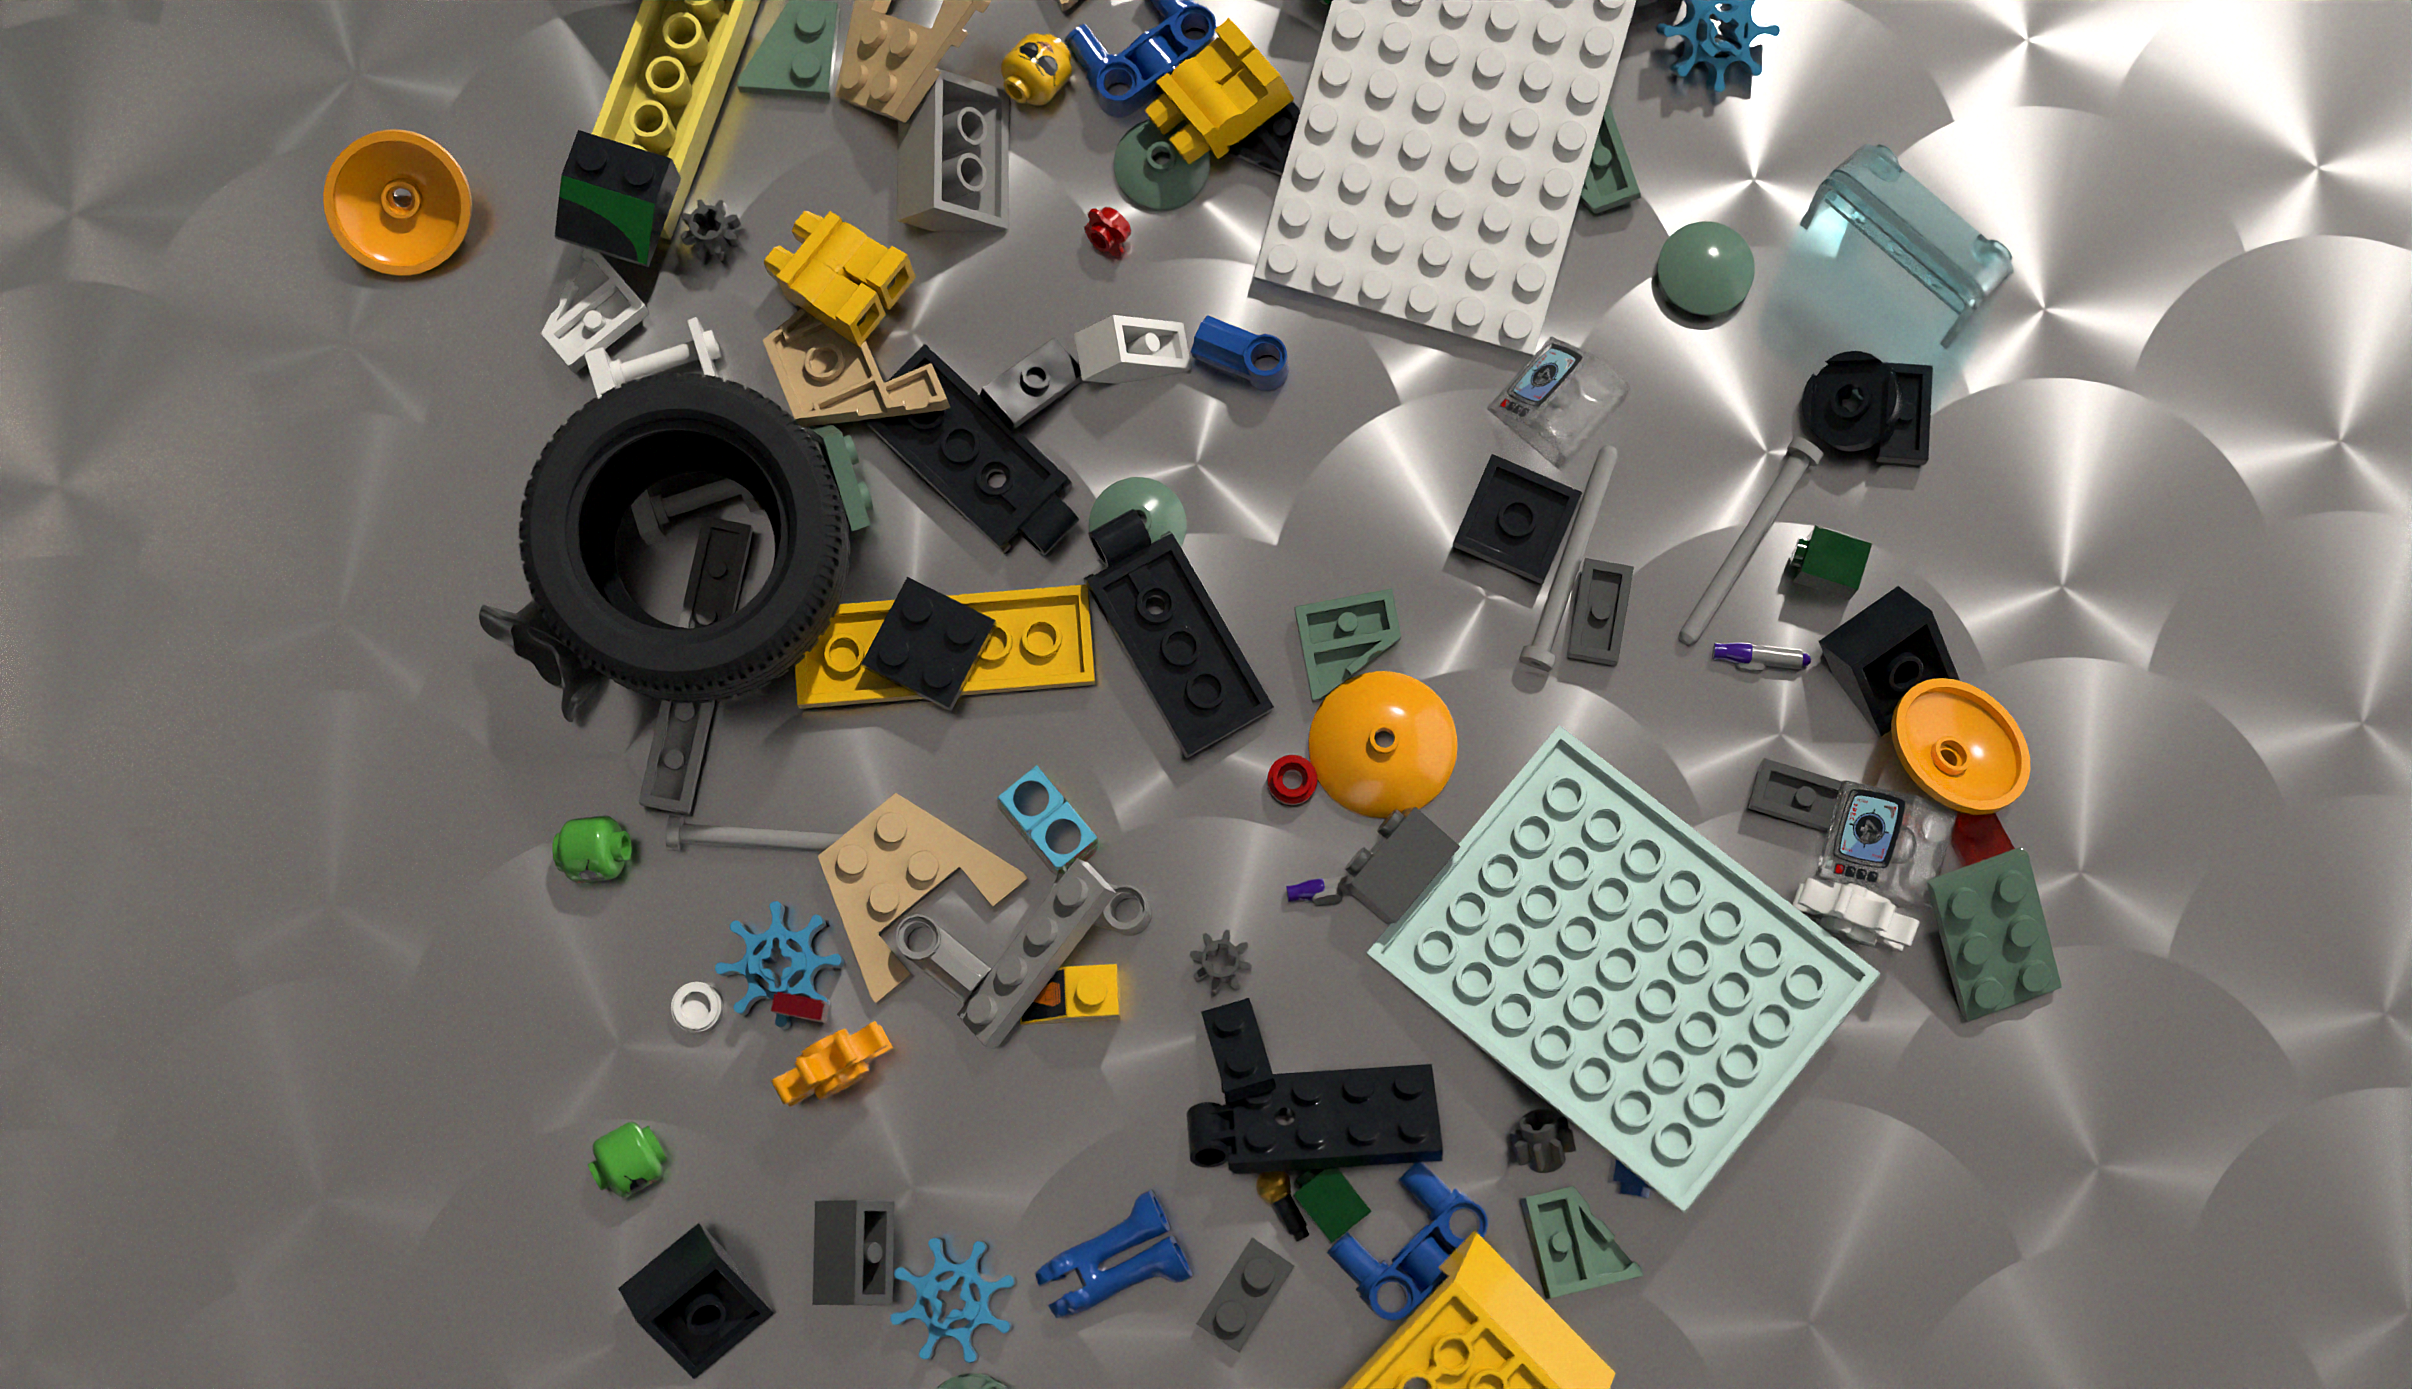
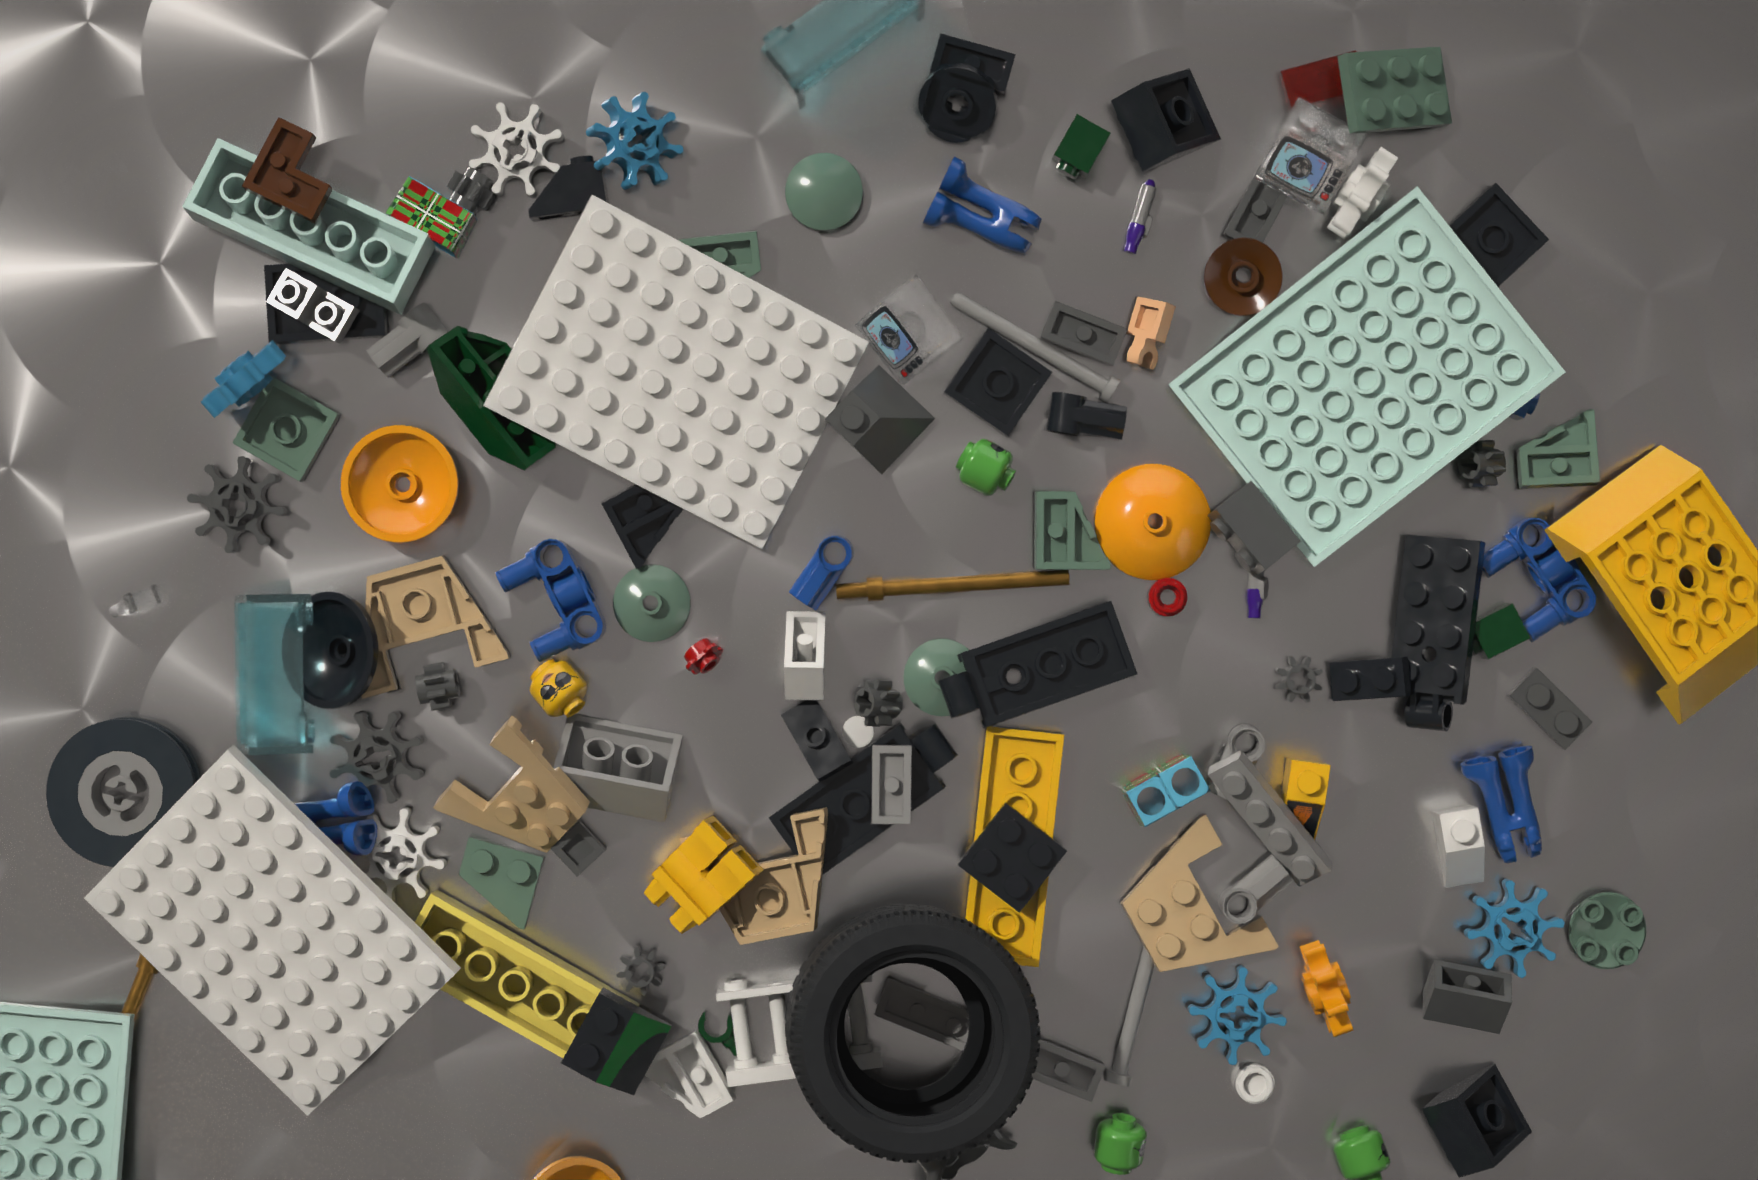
camera: 85 degrees left, 10 degrees up
dark red tile [771,992,830,1023] -> none
sand green wing [807,424,873,531] -> none
yellow hips [1144,18,1294,165] -> none
piece [1256,1171,1310,1242] -> none
light grey bar [1679,437,1823,646] -> none
light orange dish [1891,678,2030,815] -> none
none -> dark grey plate [551,821,607,877]
none -> dark green piece [698,1010,737,1056]
none -> dark grey slope [825,365,935,475]
none -> pearl gold bar [836,570,1070,601]
none -> white sticker [842,716,874,748]
none -> dark grey gear [854,680,902,727]
none -> light grey plate [872,745,912,824]
none -> blue piece [923,156,1042,253]
none -> bright green head [956,438,1016,496]
none -> black piece [1046,392,1127,440]
none -> light nougat plate [1126,296,1176,370]
none -> reddish brown dish [1204,237,1283,316]
none -> white slope [1432,805,1485,888]
none -> black plate [1449,183,1549,287]

